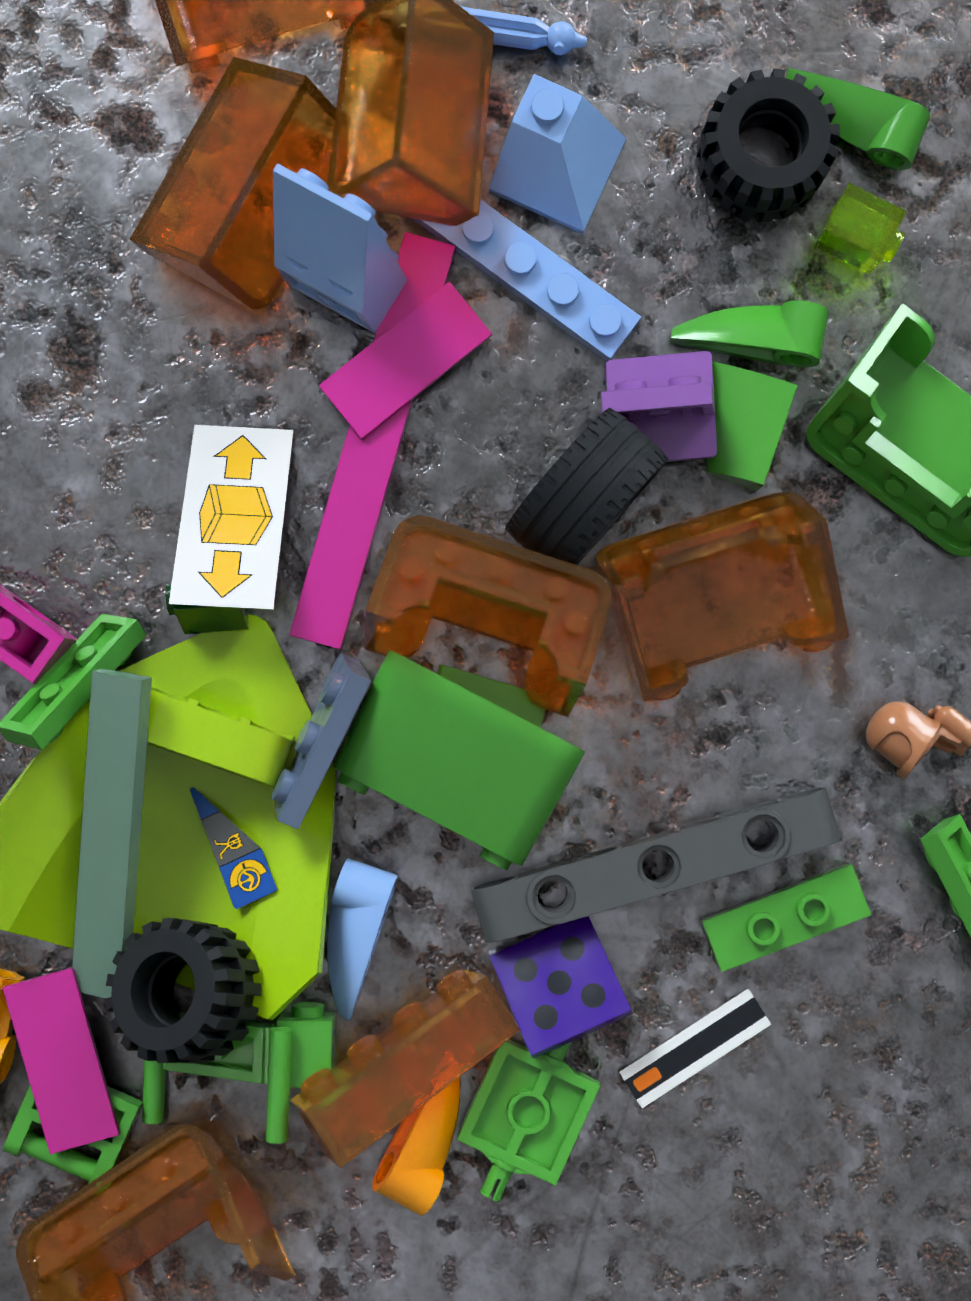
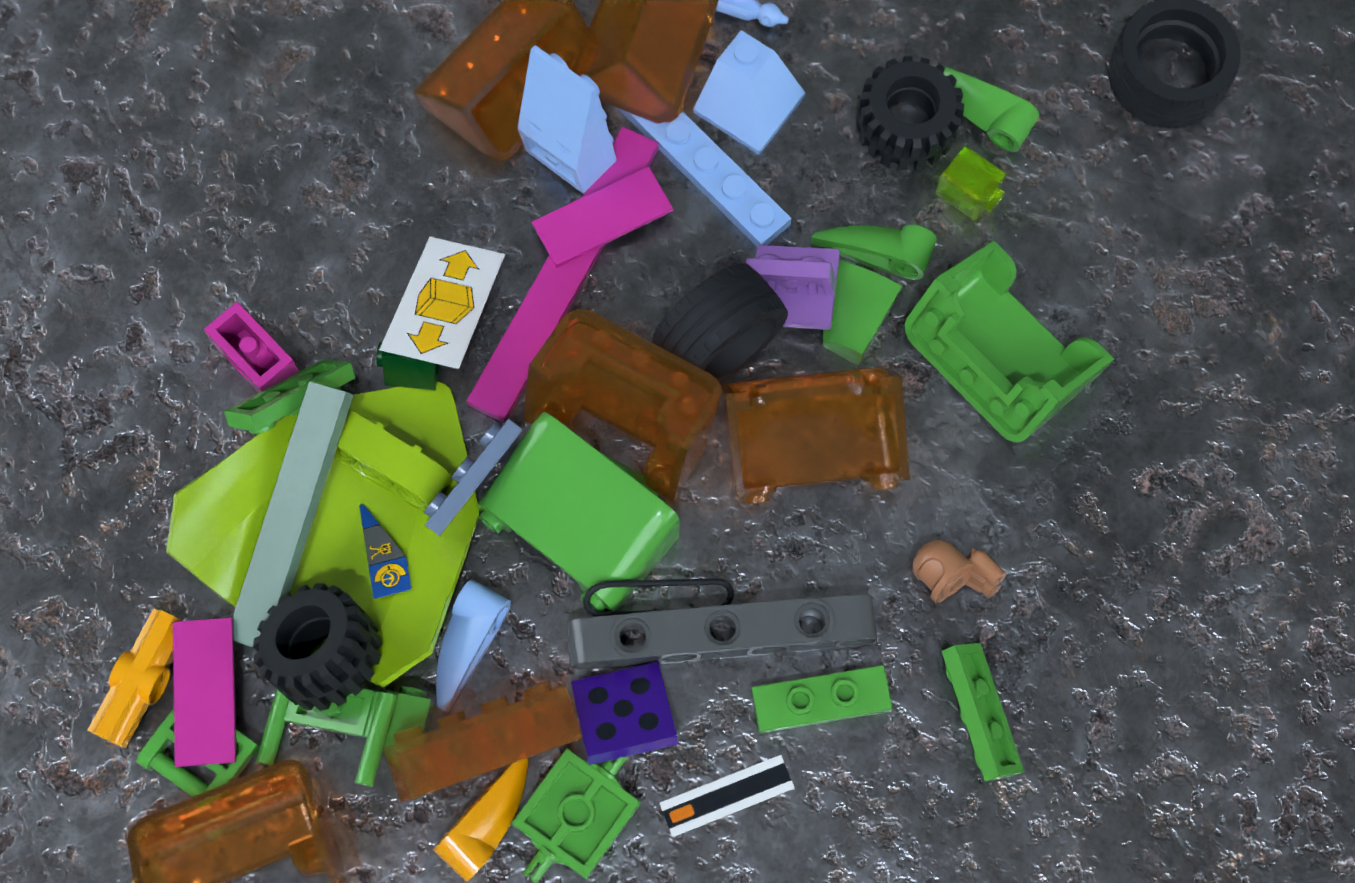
camera: 15 degrees right, 15 degrees down
none -> black piece [583,578,734,617]

